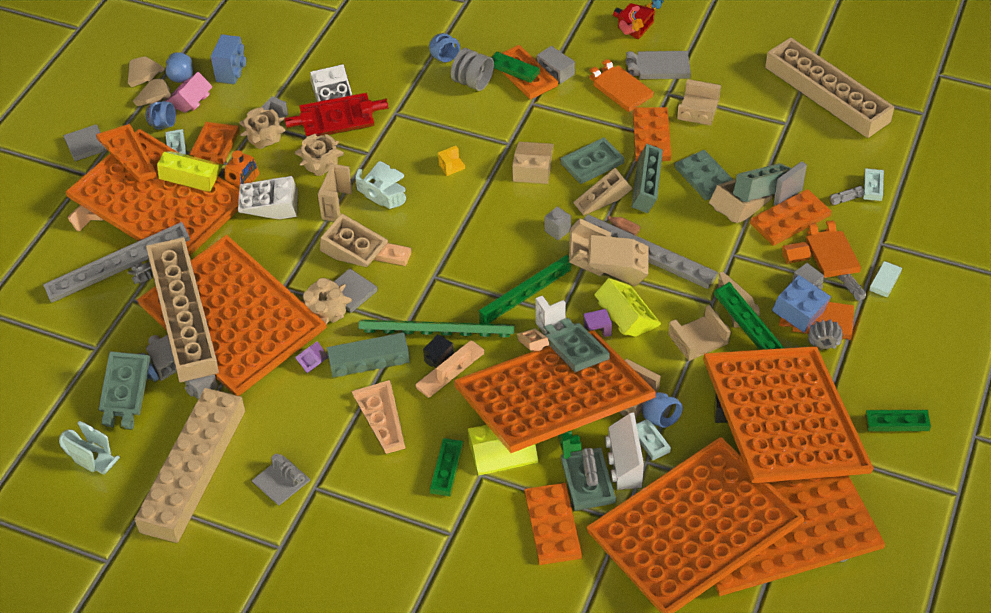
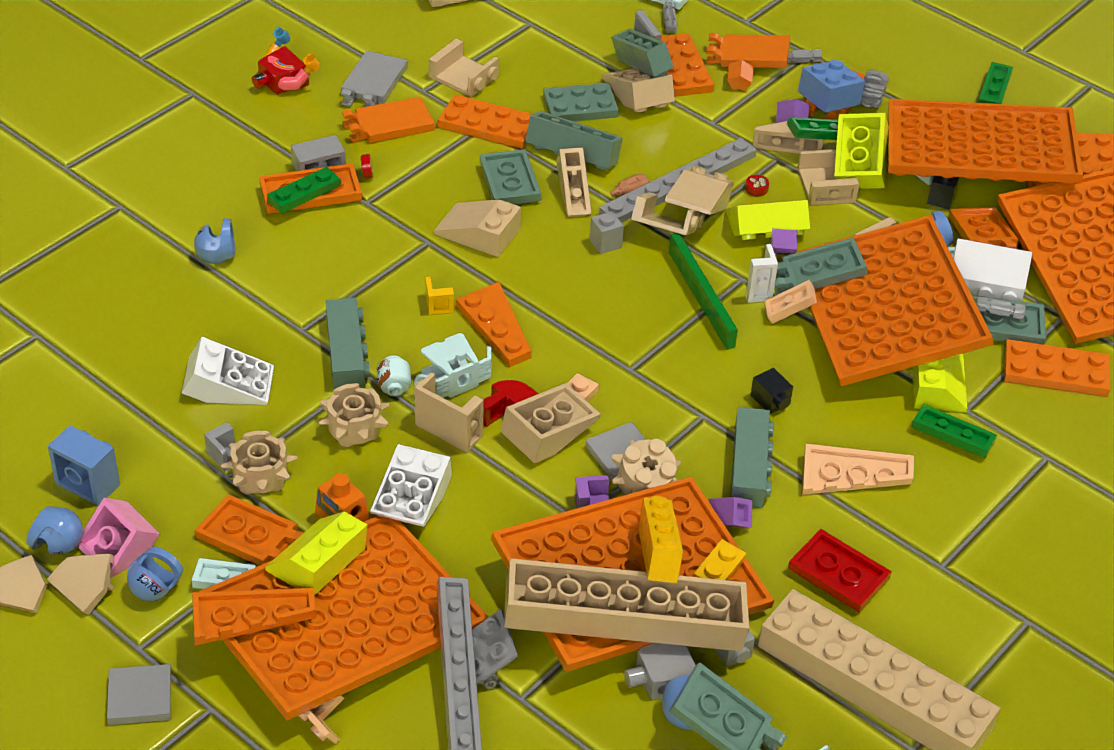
camera: 75 degrees left, 5 degrees down
light grey hinge [252,454,310,505] -> none
red plate [284,93,389,137] -> none
green plate [359,319,515,337] -> none
light nougat bracket [416,341,484,398] -> none
light grey wheel [451,48,494,91] -> none
light grey brick [792,263,824,289] -> none
light aqua tile [869,261,902,297] -> none
none -> sand green brick [326,298,370,390]
none -> red tile [361,154,373,178]
none -> light aqua head [377,356,411,396]
none -> orange wing [456,282,531,367]
none -> red brick [483,380,539,427]
none -> medium lavender panel [574,475,609,508]
none -> yellow brick [638,496,683,583]
none -> yellow plate [693,539,746,580]
none -> red tile [745,175,769,196]
none -> medium lavender panel [776,99,809,123]
none -> red plate [788,529,892,612]
none -> neon yellow slope [834,113,889,189]
none -> orange tile [949,207,1018,249]

